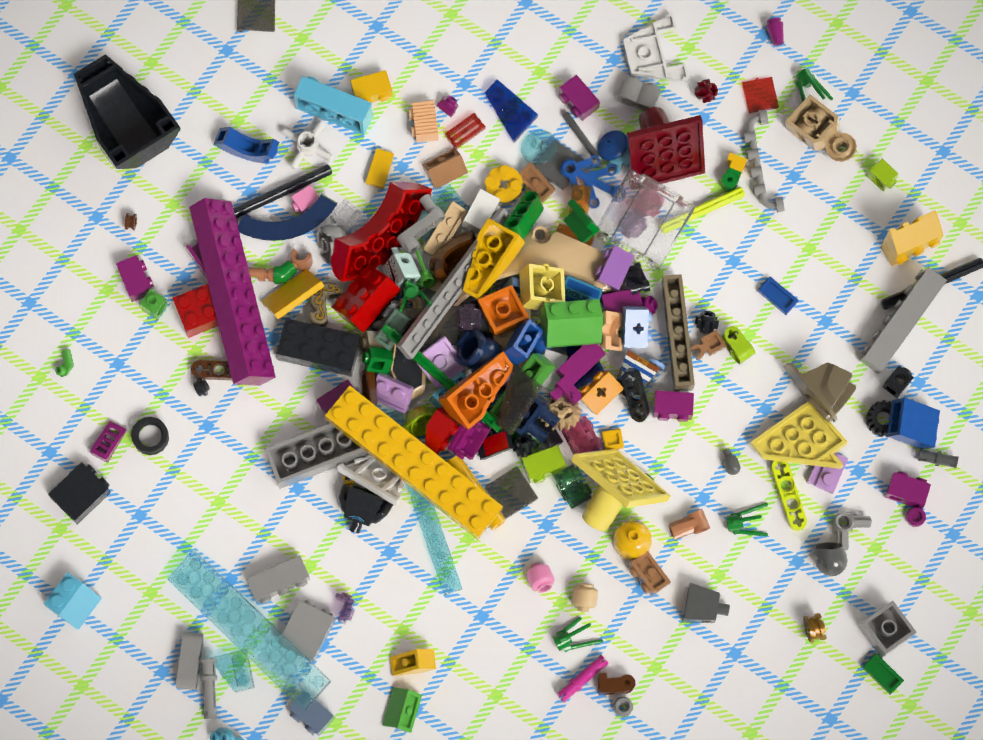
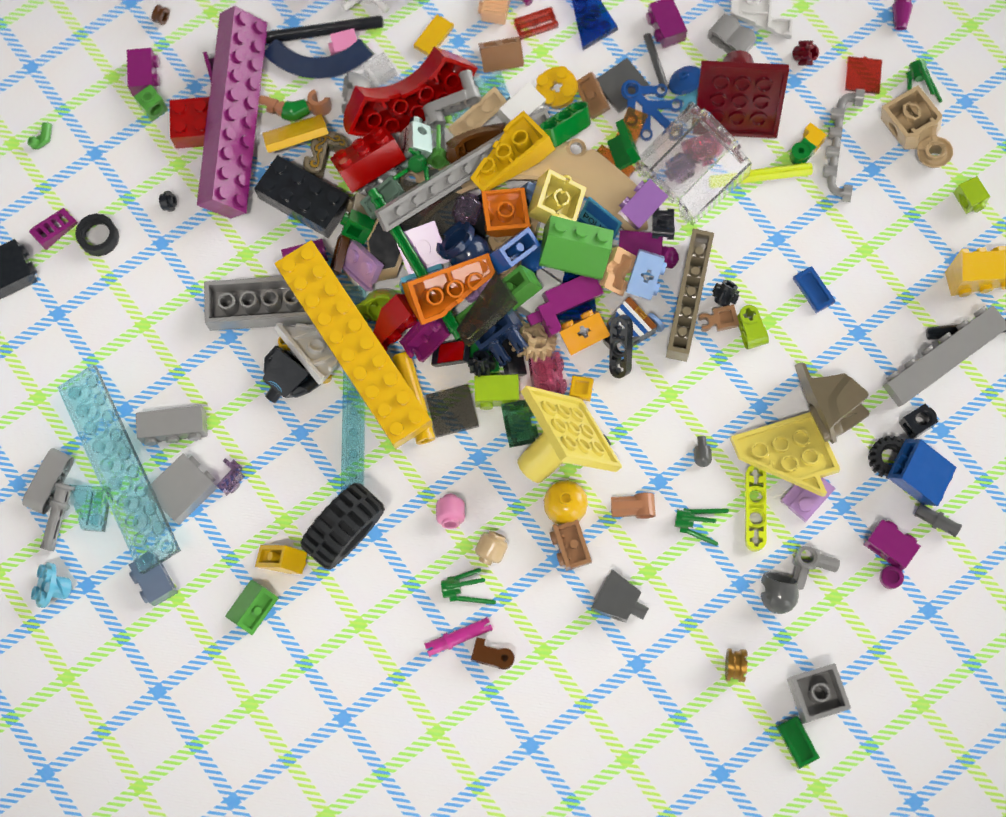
camera: 25 degrees right, 0 degrees up
reddish brown beam [191,360,232,381] -> none
clear light blue piece [521,131,558,165] -> none
light grey plate [613,697,633,717] -> none
magenta brick [653,390,694,422] -> none
none -> black tyre [300,483,385,570]

